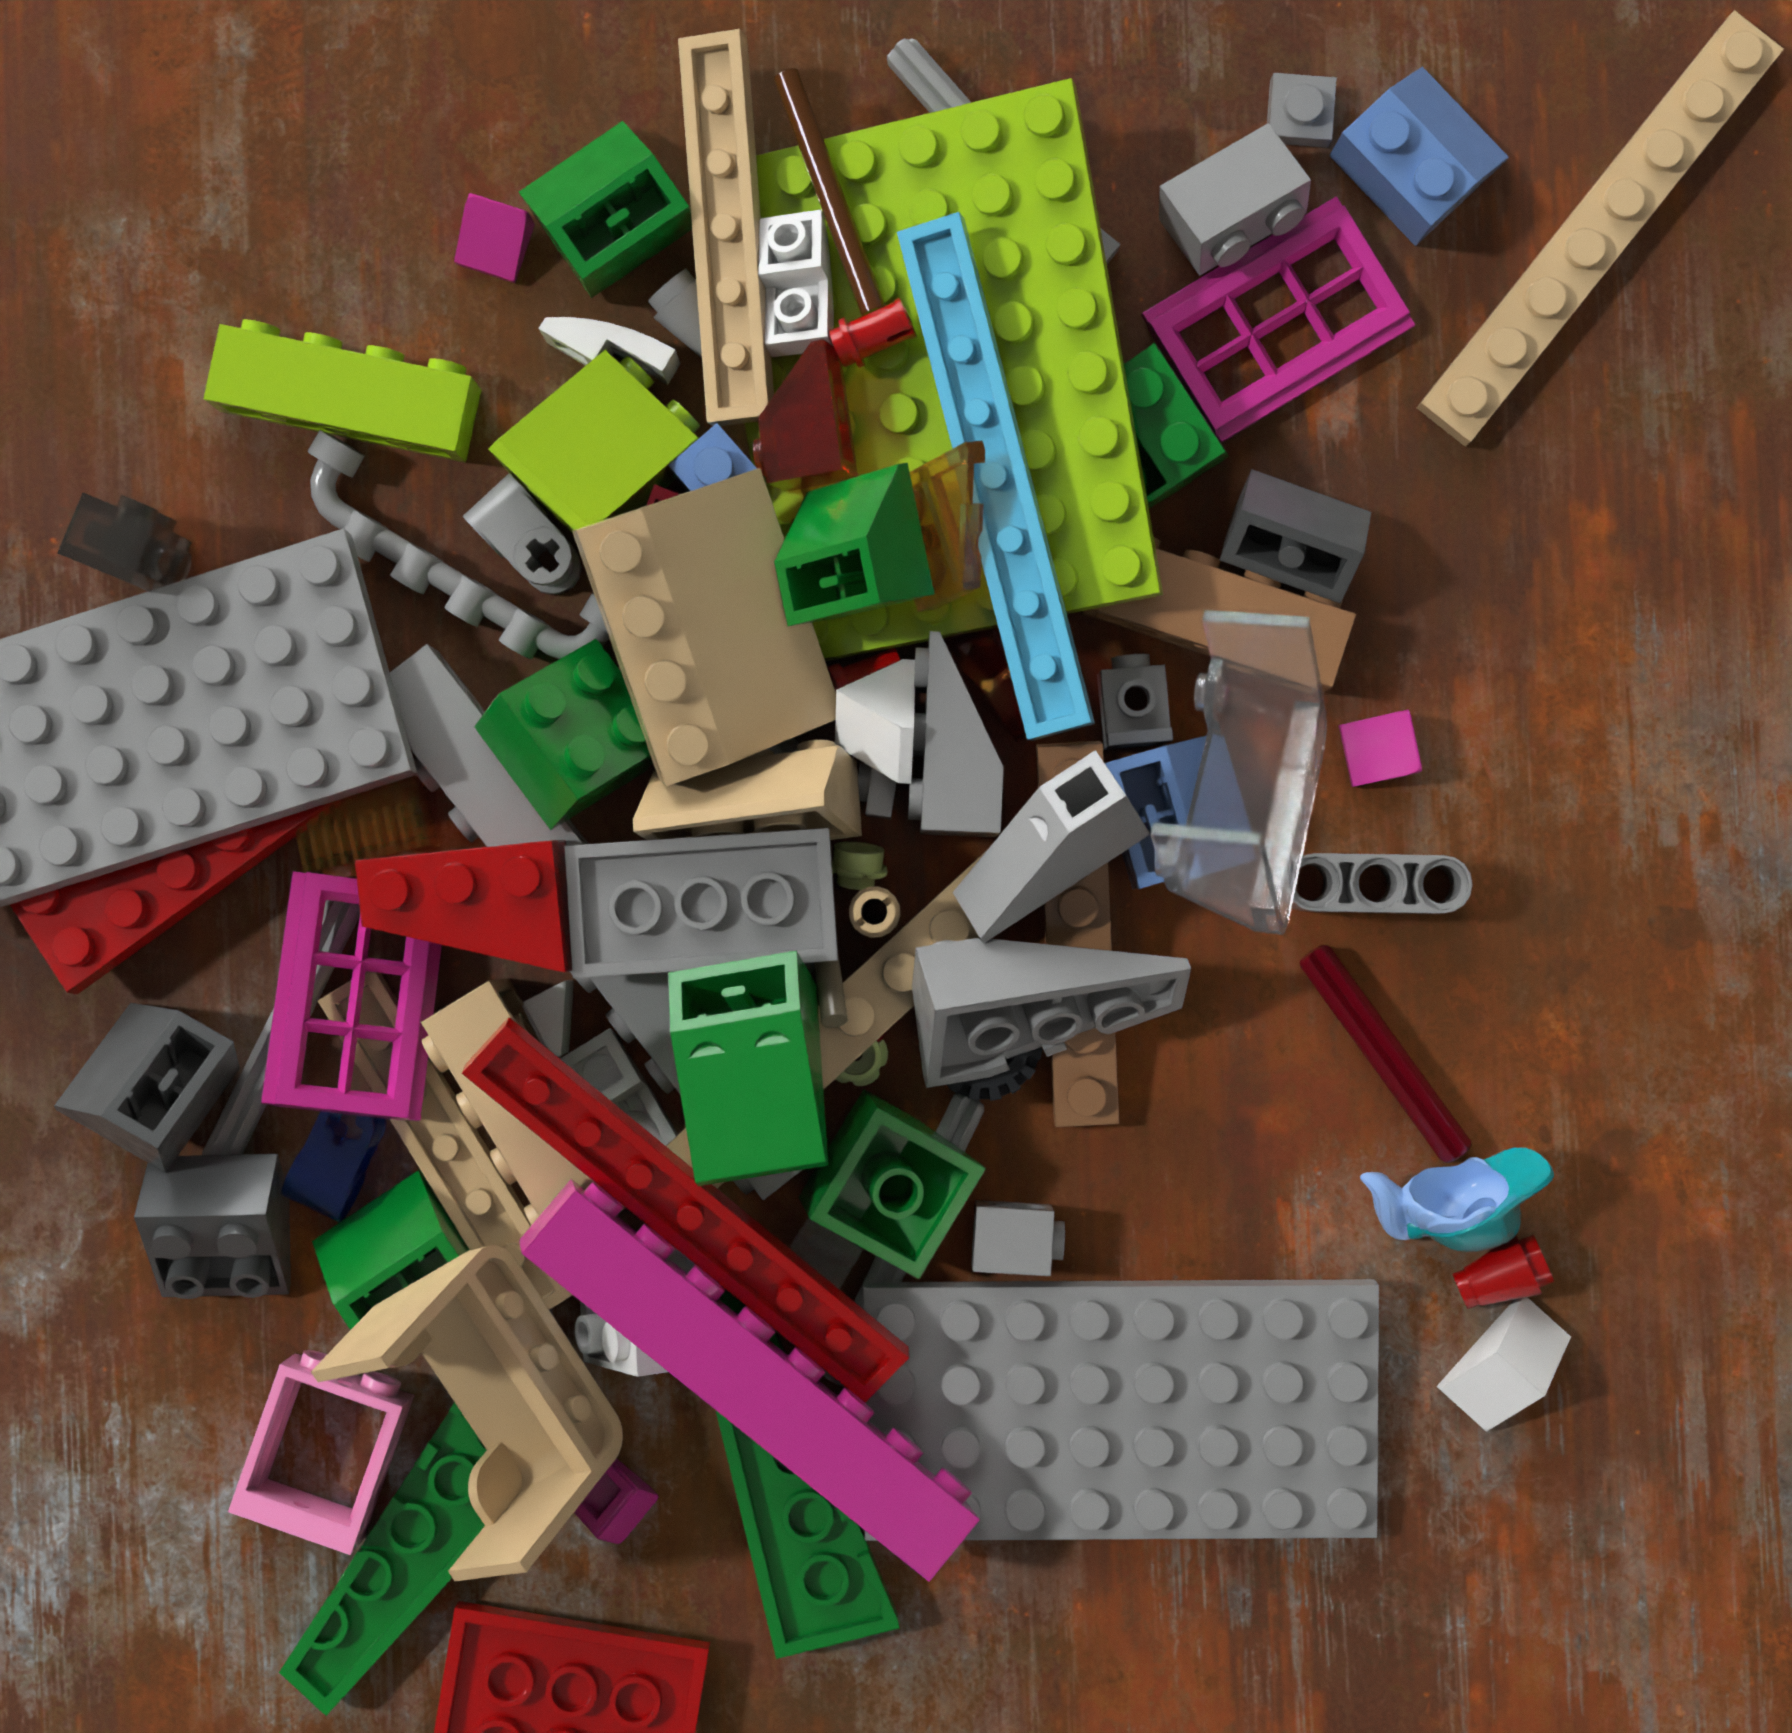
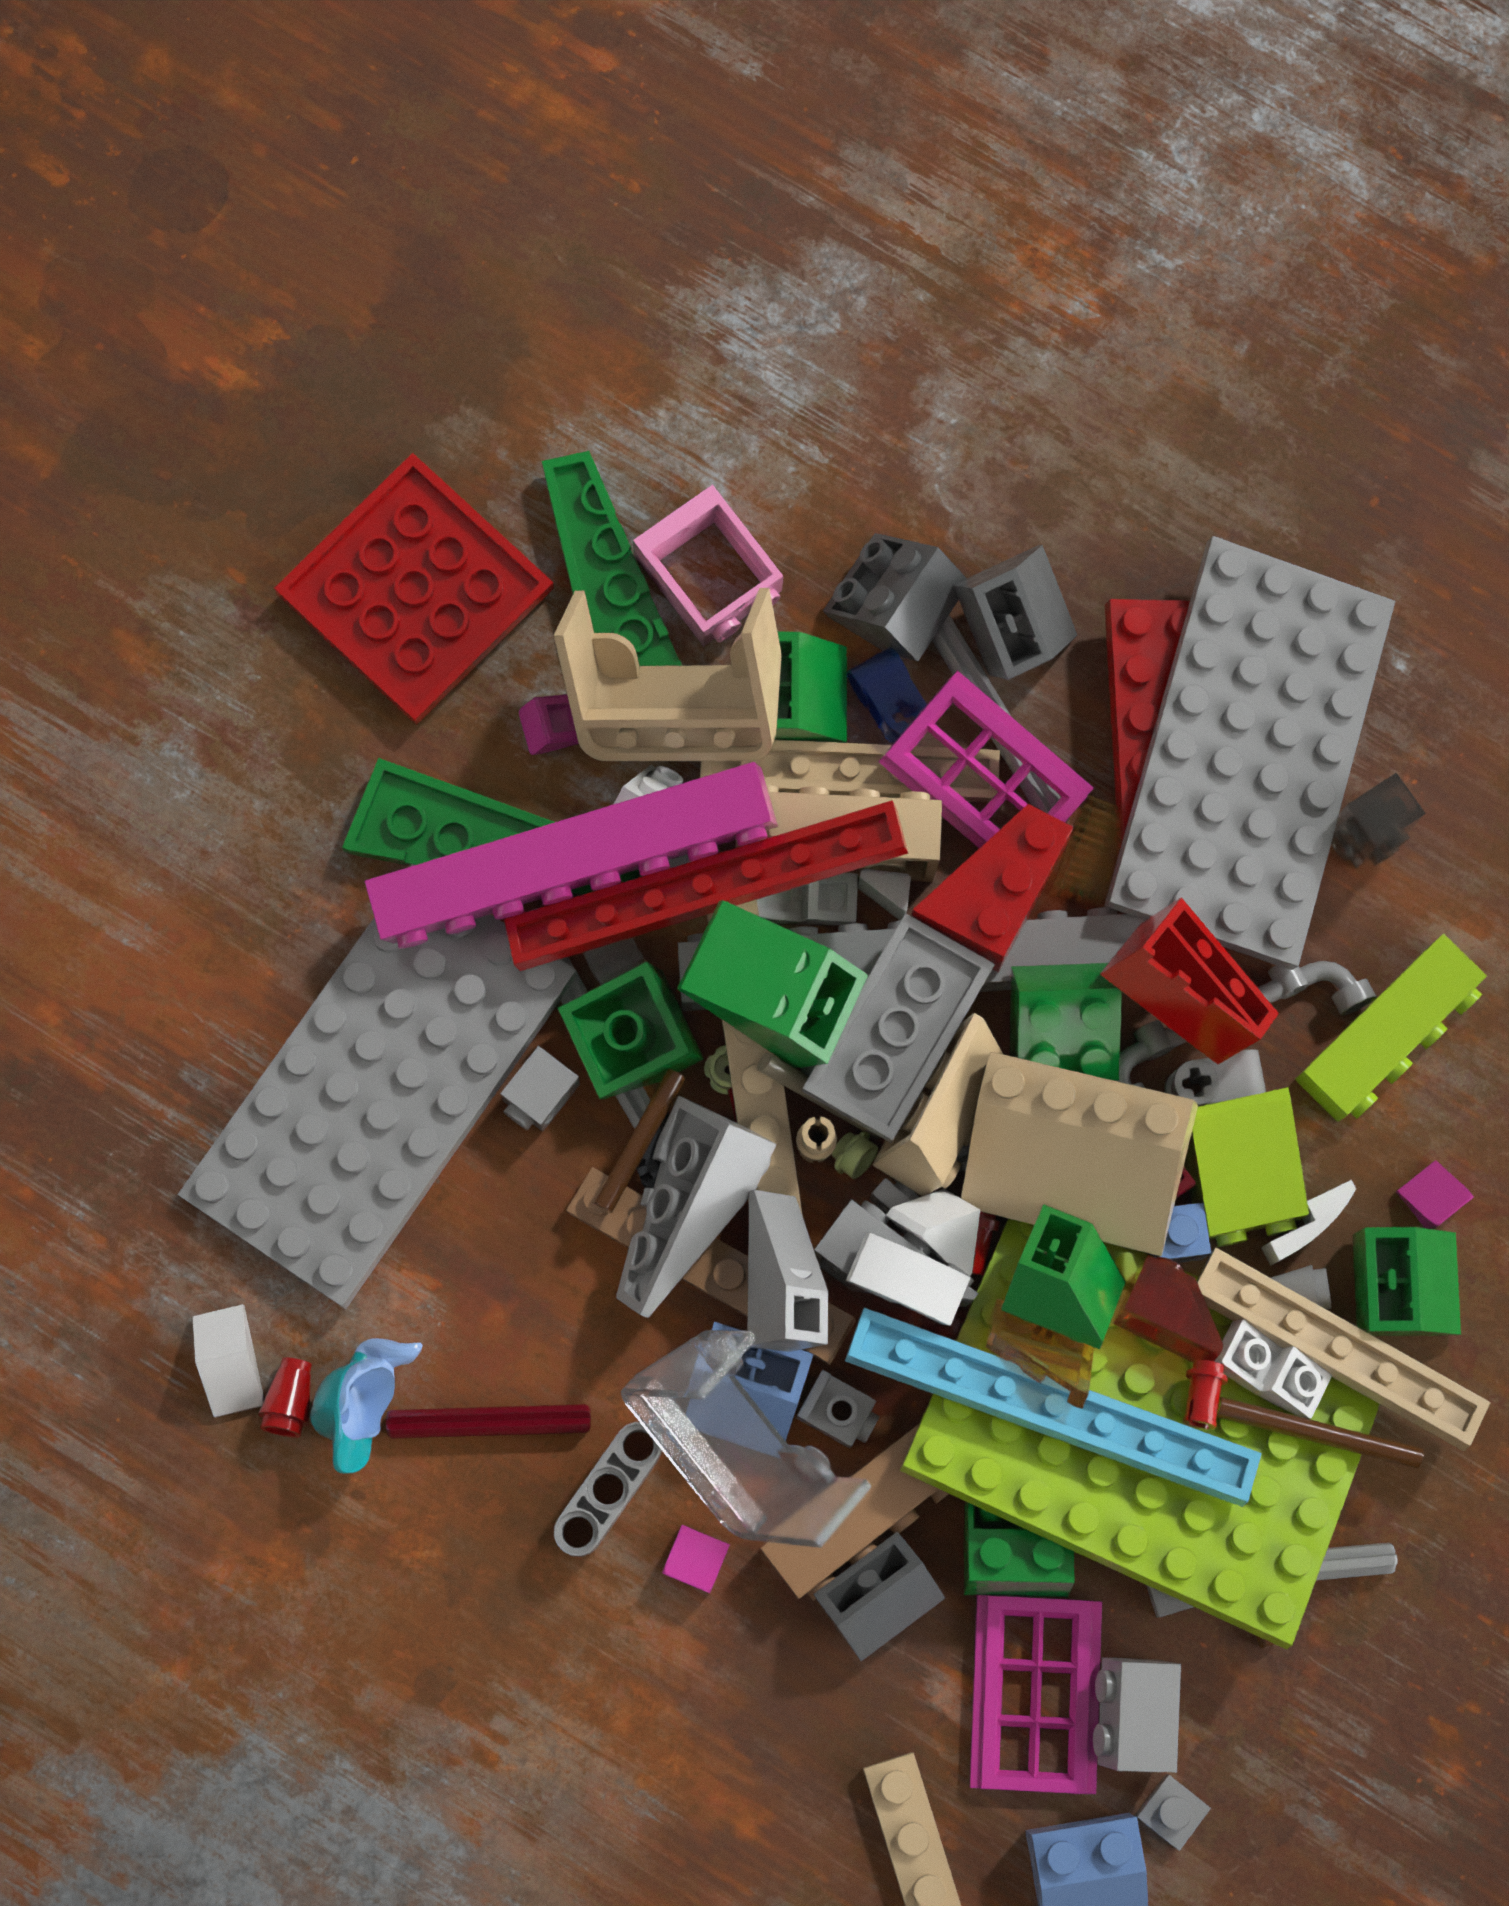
camera: 120 degrees right, 10 degrees down
none -> reddish brown bar [594,1069,686,1213]
none -> white slope [846,1232,971,1326]
none -> red wedge [1100,897,1279,1065]

